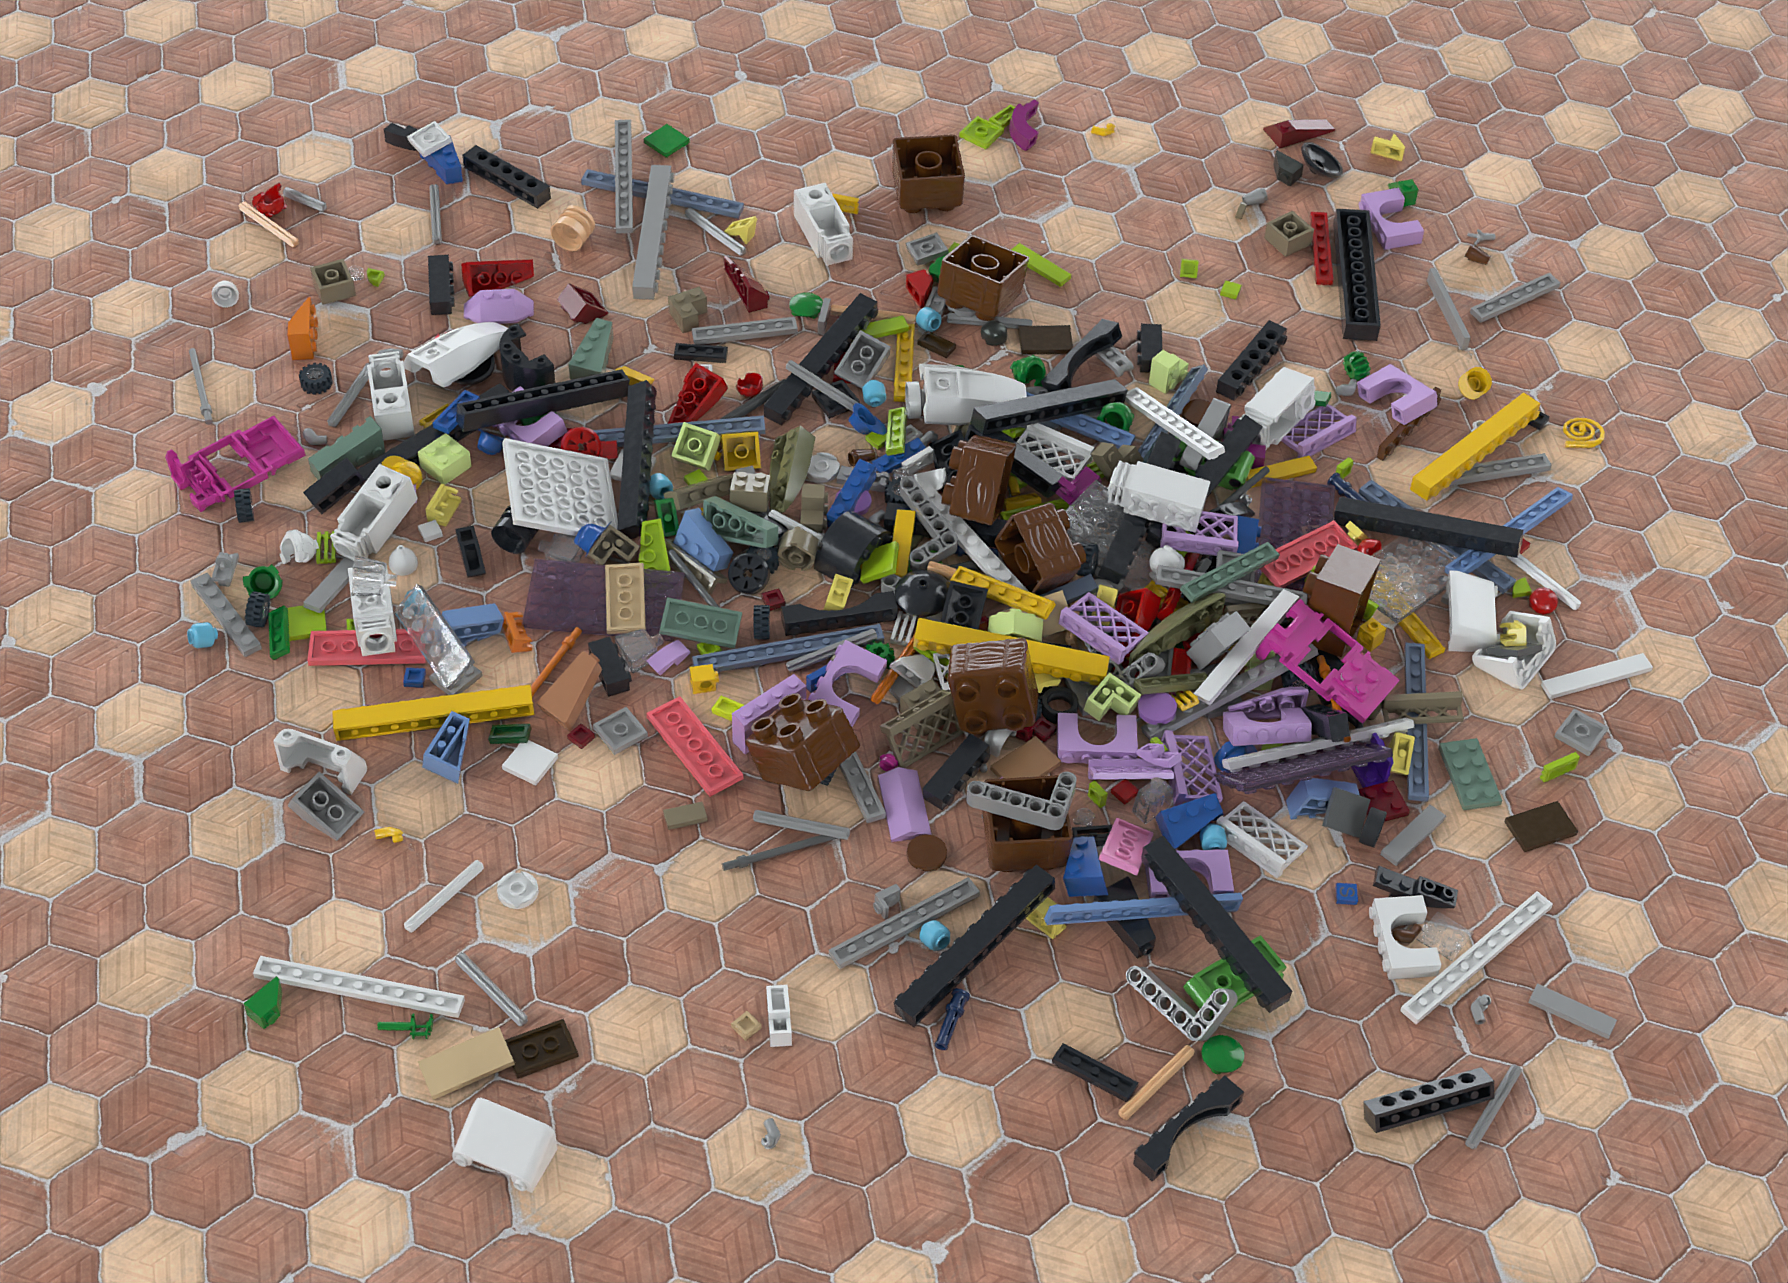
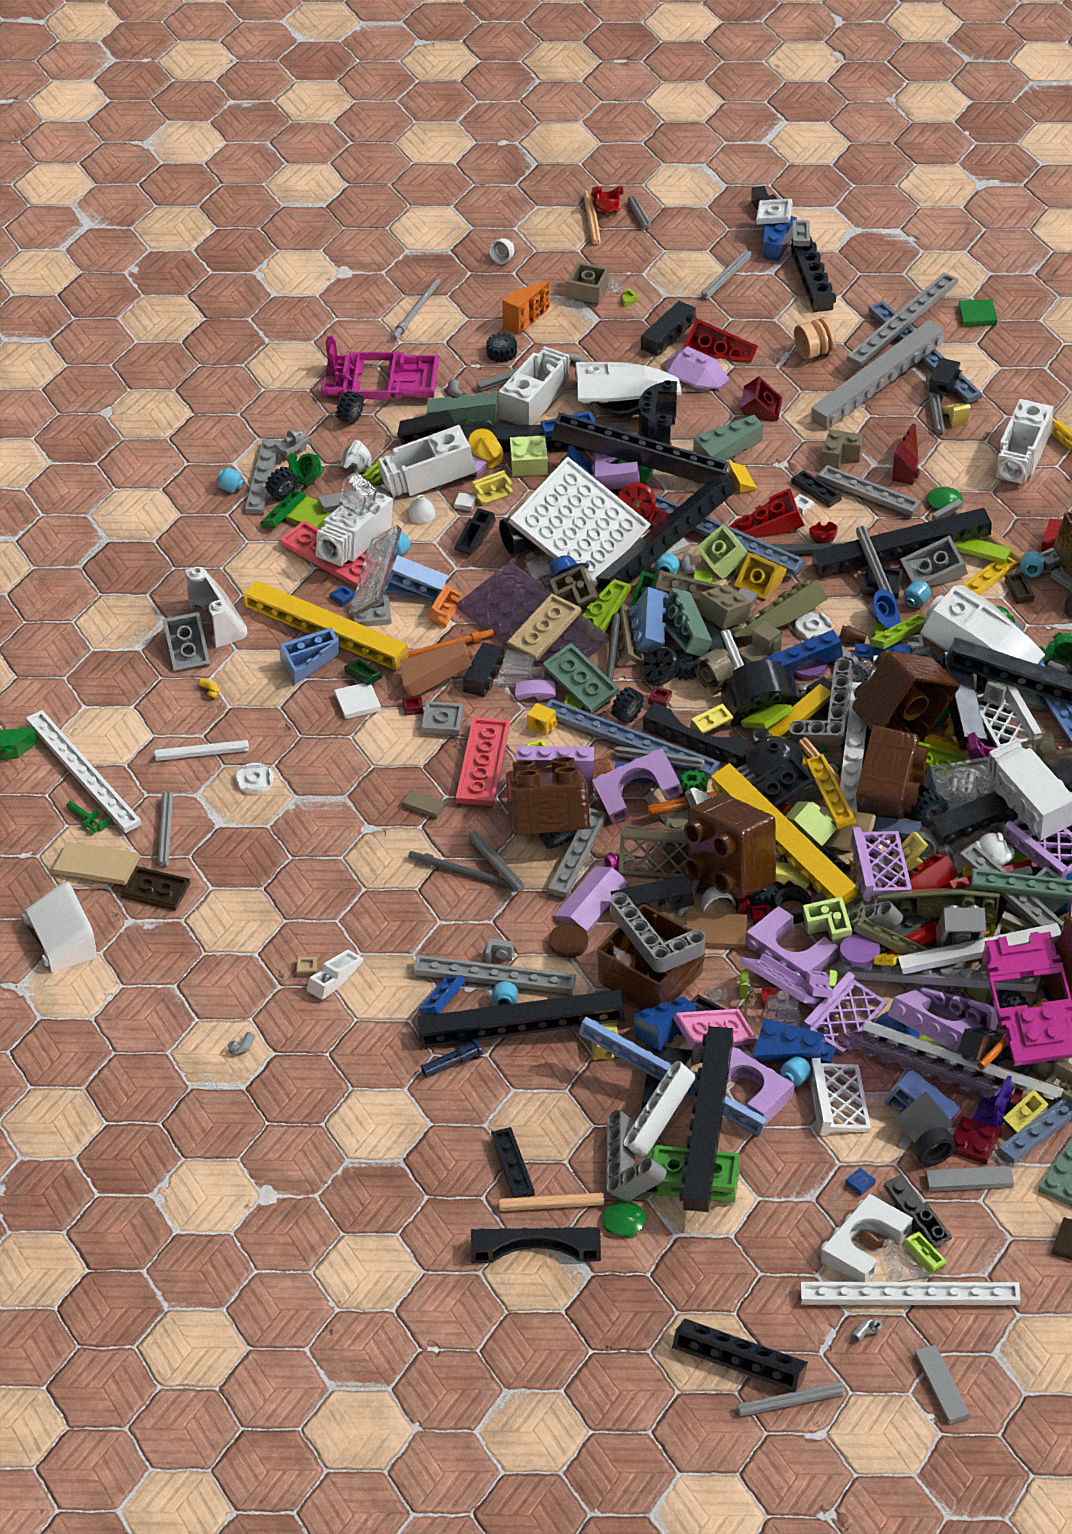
camera: 45 degrees right, 5 degrees down
none -> blue plate [418,975,465,1016]
none -> white beam [623,1061,695,1158]
none -> light grey arm [681,552,696,575]
none -> light grey plate [793,220,810,247]
none -> lime tile [902,1232,947,1274]
none -> black brick [929,358,962,397]
none -> light grey tile [983,681,1007,707]

